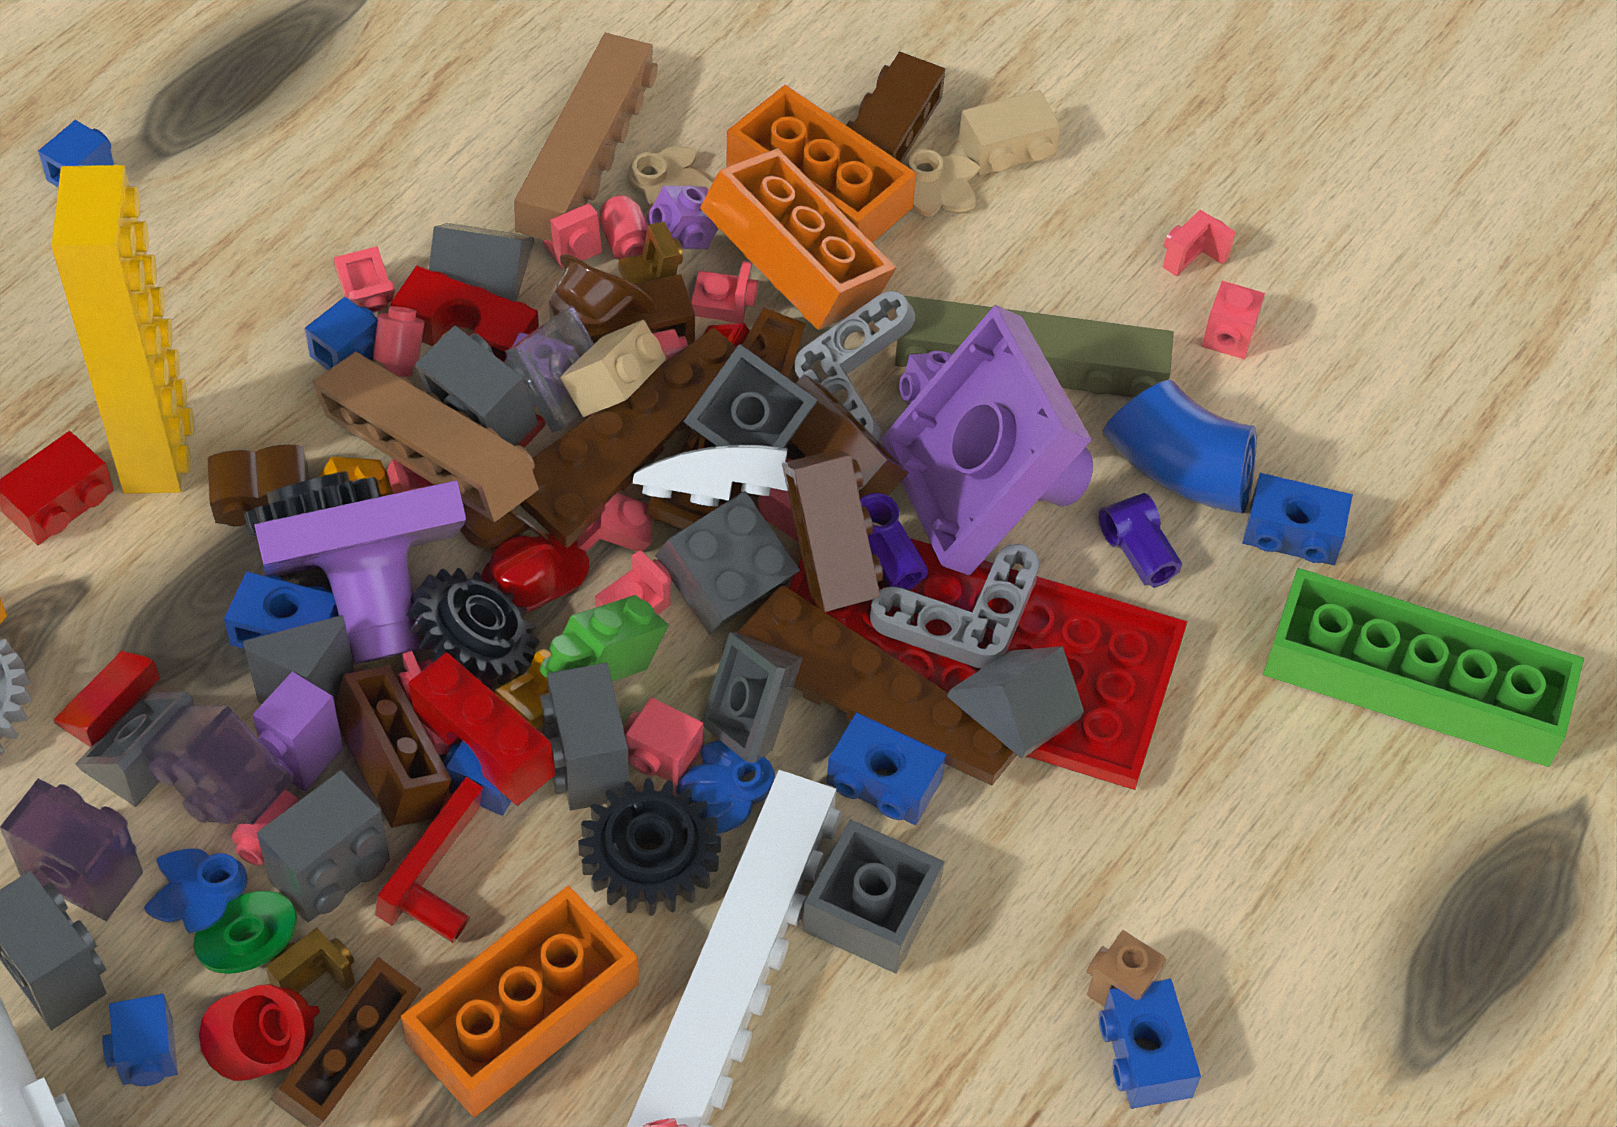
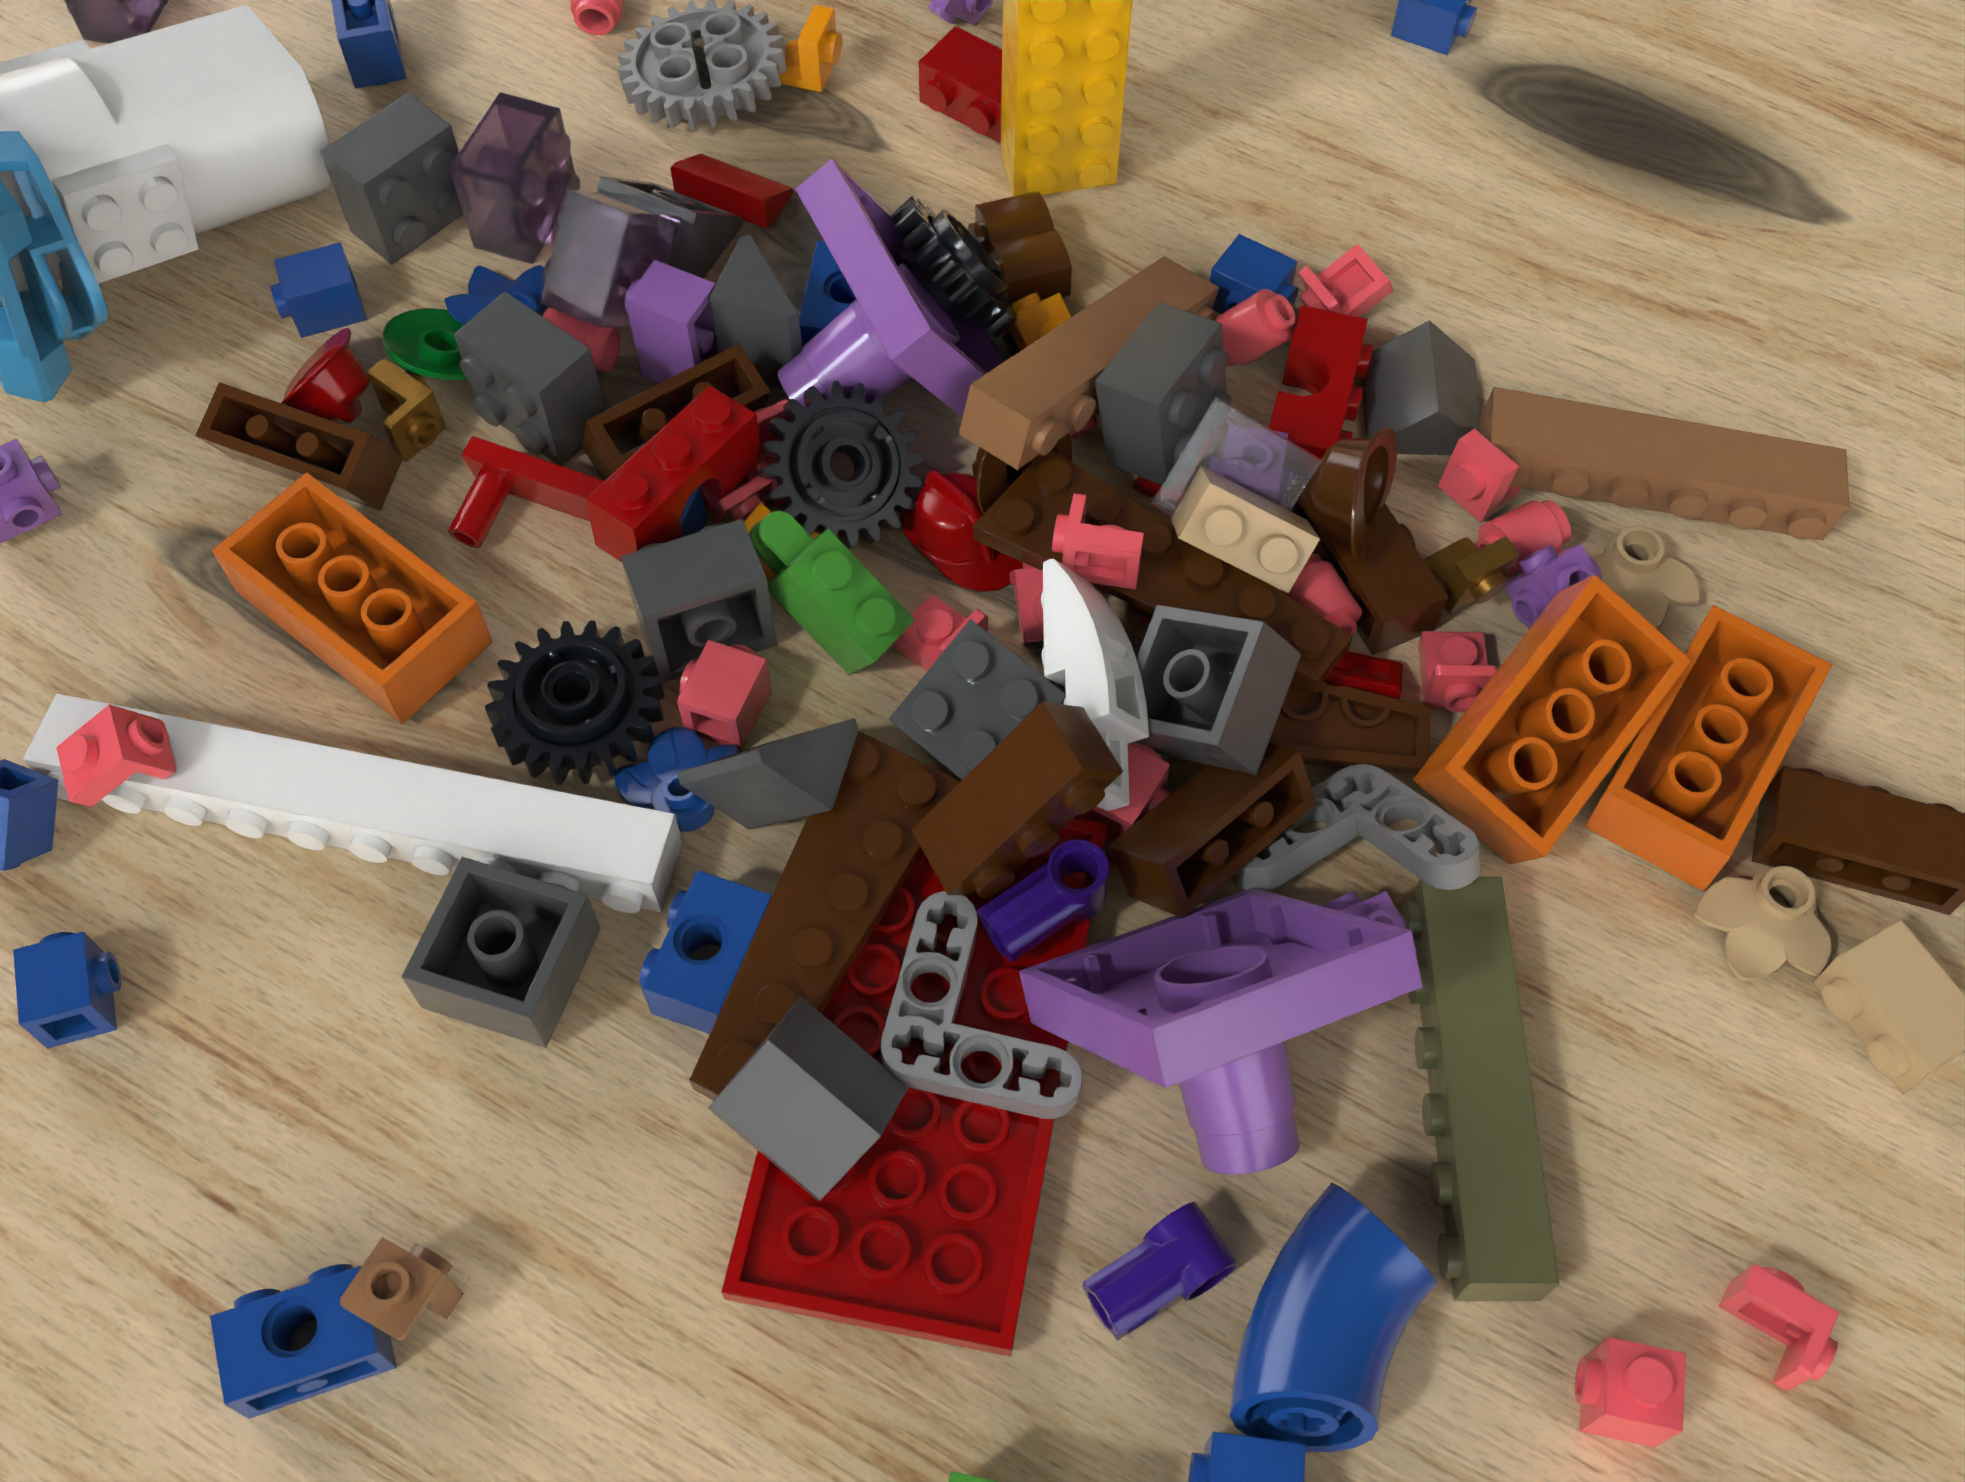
camera: 85 degrees right, 5 degrees up
none -> coral bracket [1052,493,1144,590]

